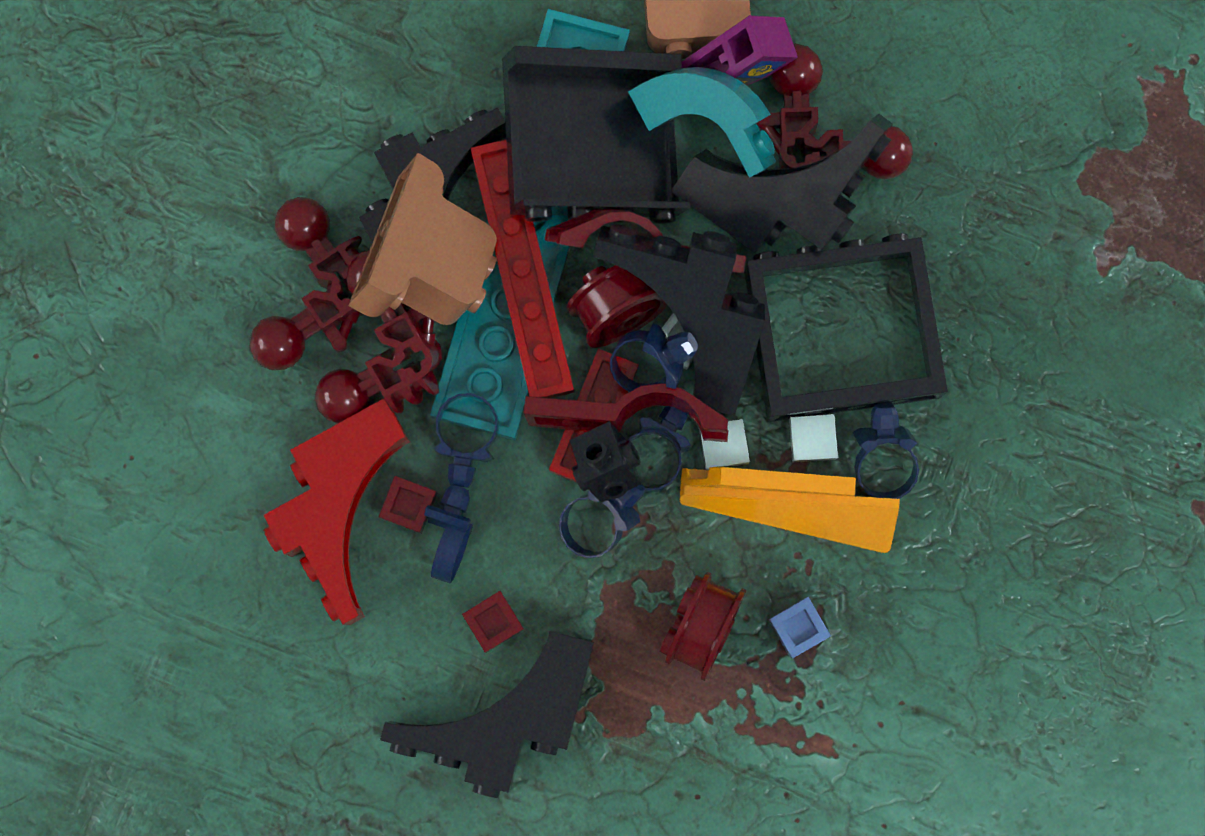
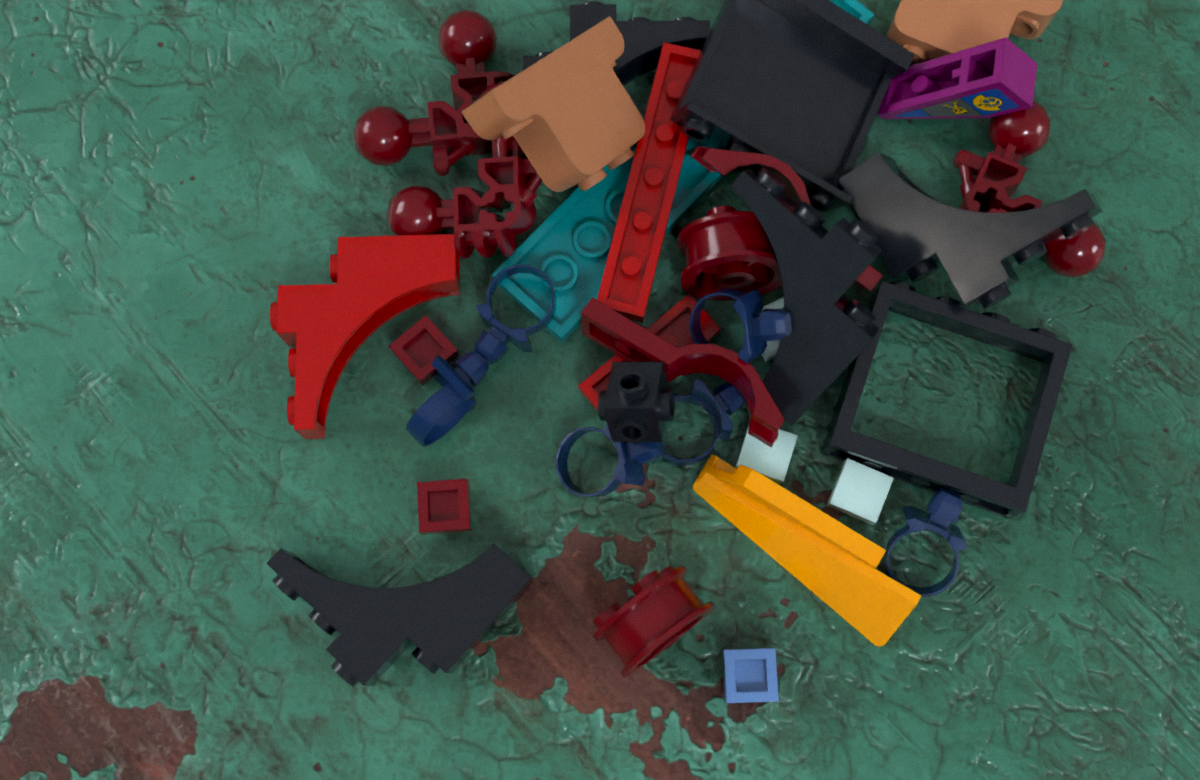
camera: 25 degrees right, 5 degrees down
teal arch [628,67,776,178] -> none

